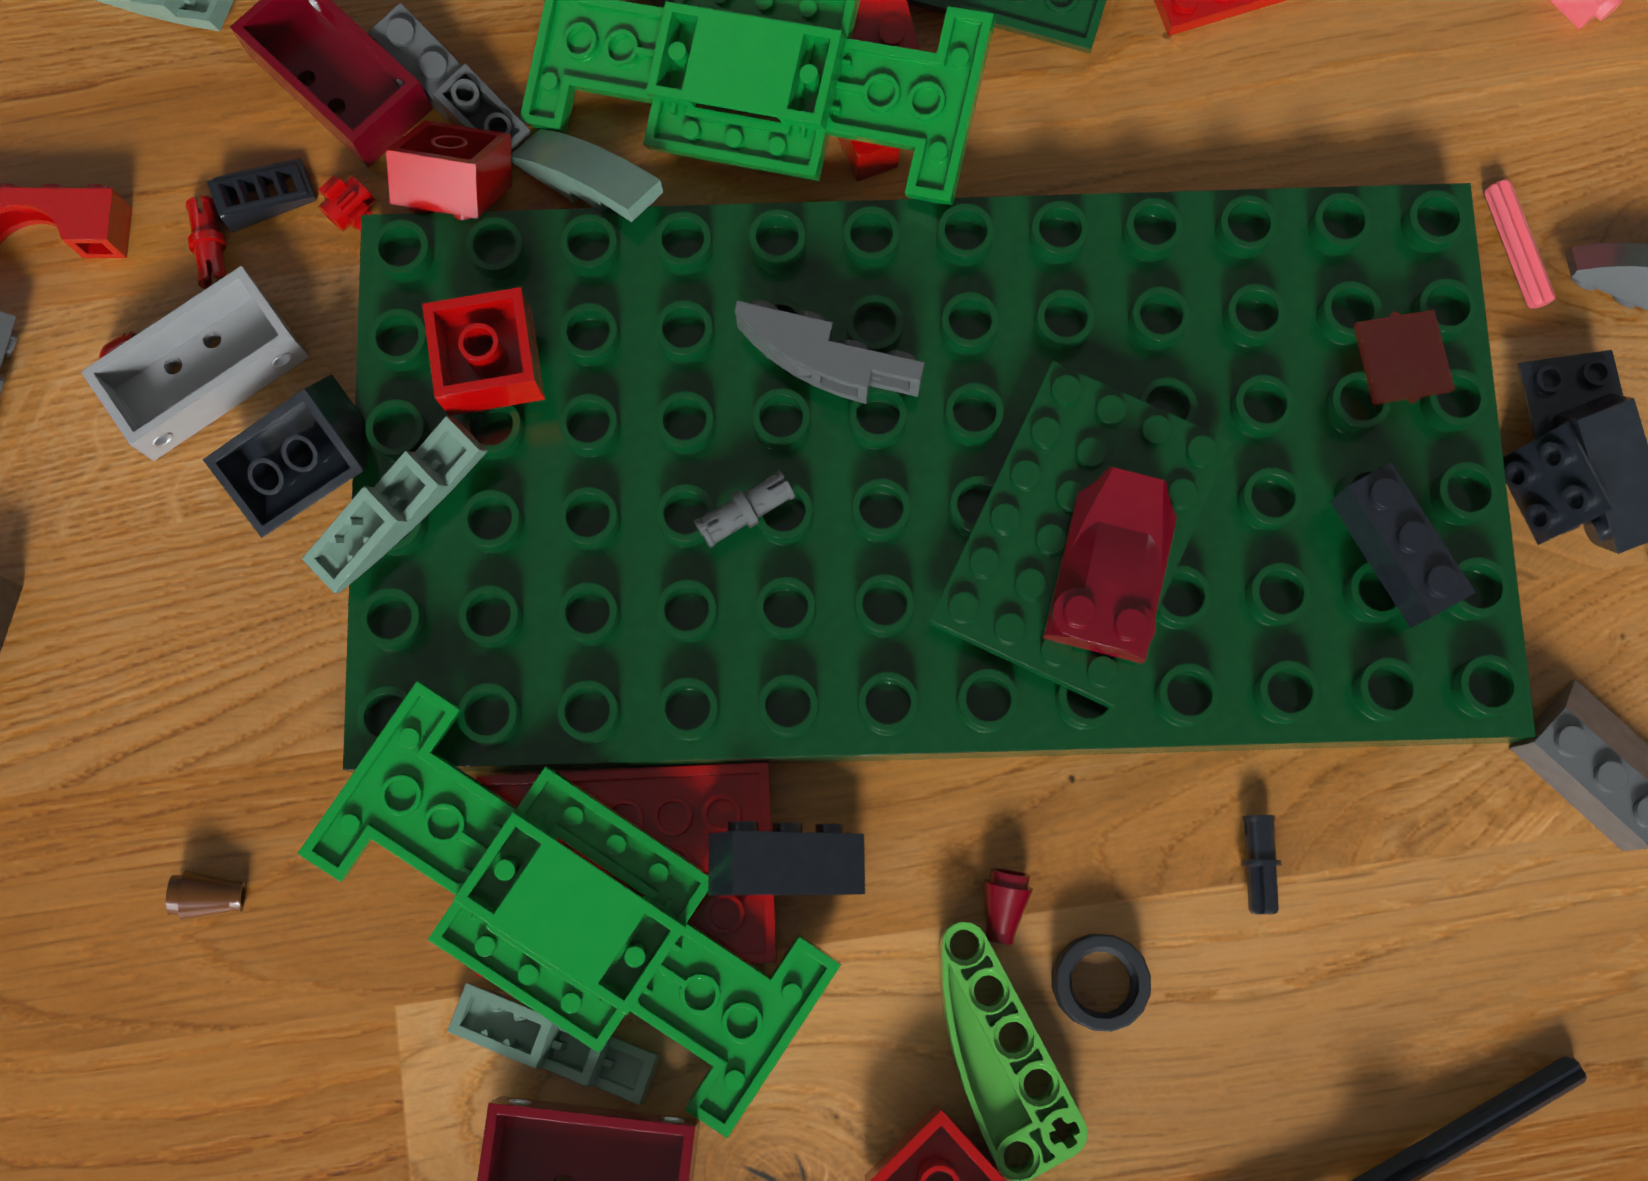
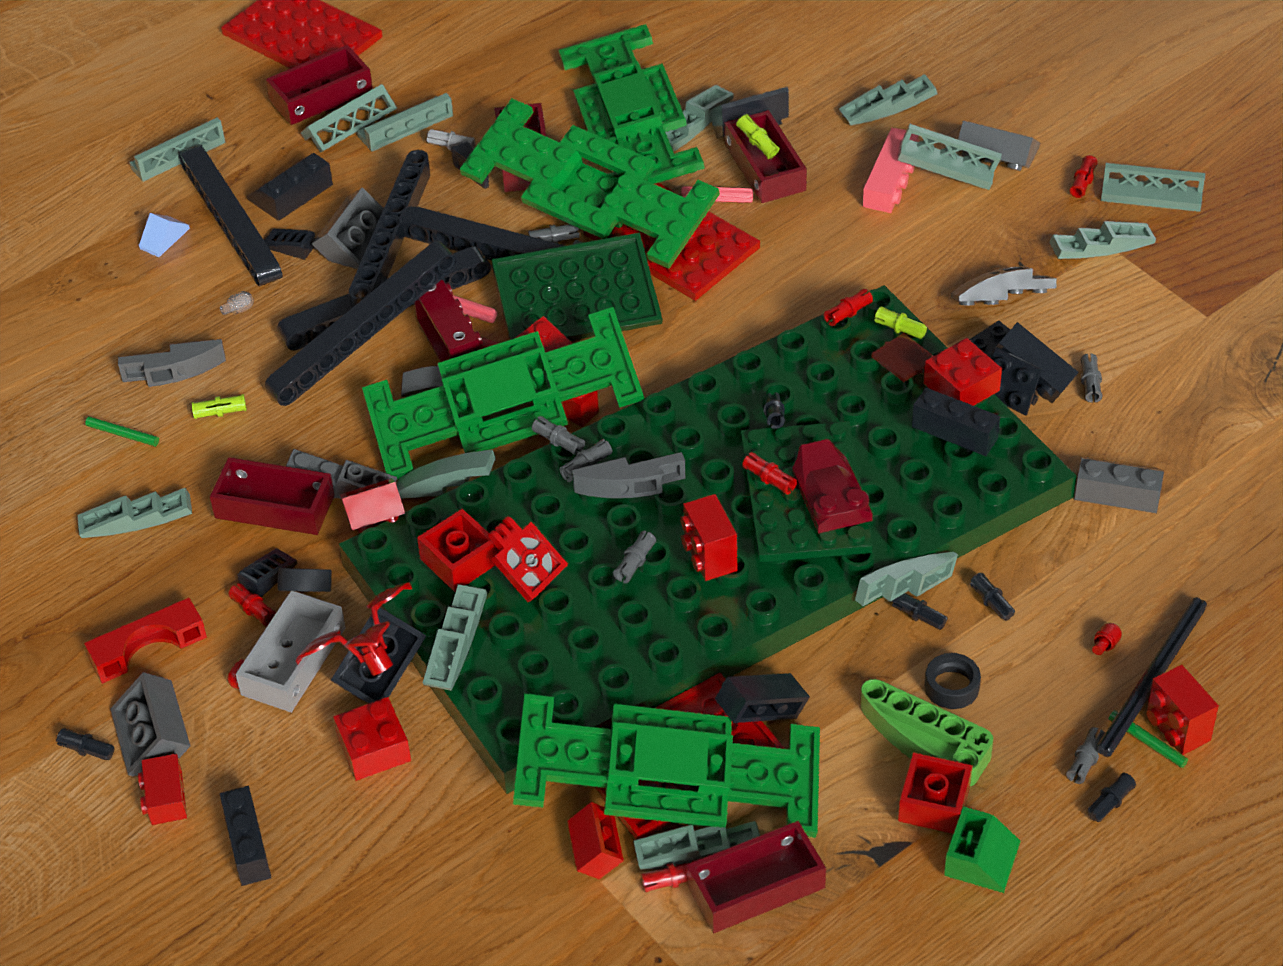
camera: 30 degrees left, 30 degrees down
reddish brown cone [166,870,246,920] -> none
red gear [318,175,376,232] -> none
dark red cone [984,868,1033,945] -> none
coral axle [1484,179,1556,309] -> none
none -> black tyre [277,568,332,592]
none -> red plant [296,582,412,676]
none -> red brick [333,697,411,781]
none -> red piece [488,516,568,602]
none -> dark grey pin [532,416,585,456]
none -> dark grey pin [560,439,612,482]
none -> red brick [567,802,624,879]
none -> red pin [640,859,700,893]
none -> red brick [680,494,737,581]
none -> red pin [743,452,797,495]
none -> black axle [763,392,785,429]
none -> red pin [824,288,873,326]
none -> sand green slope [855,552,958,606]
none -> lime axle [875,307,927,339]
none -> black axle [892,593,947,630]
none -> red brick [924,338,1002,406]
none -> red cylinder [1092,623,1122,655]

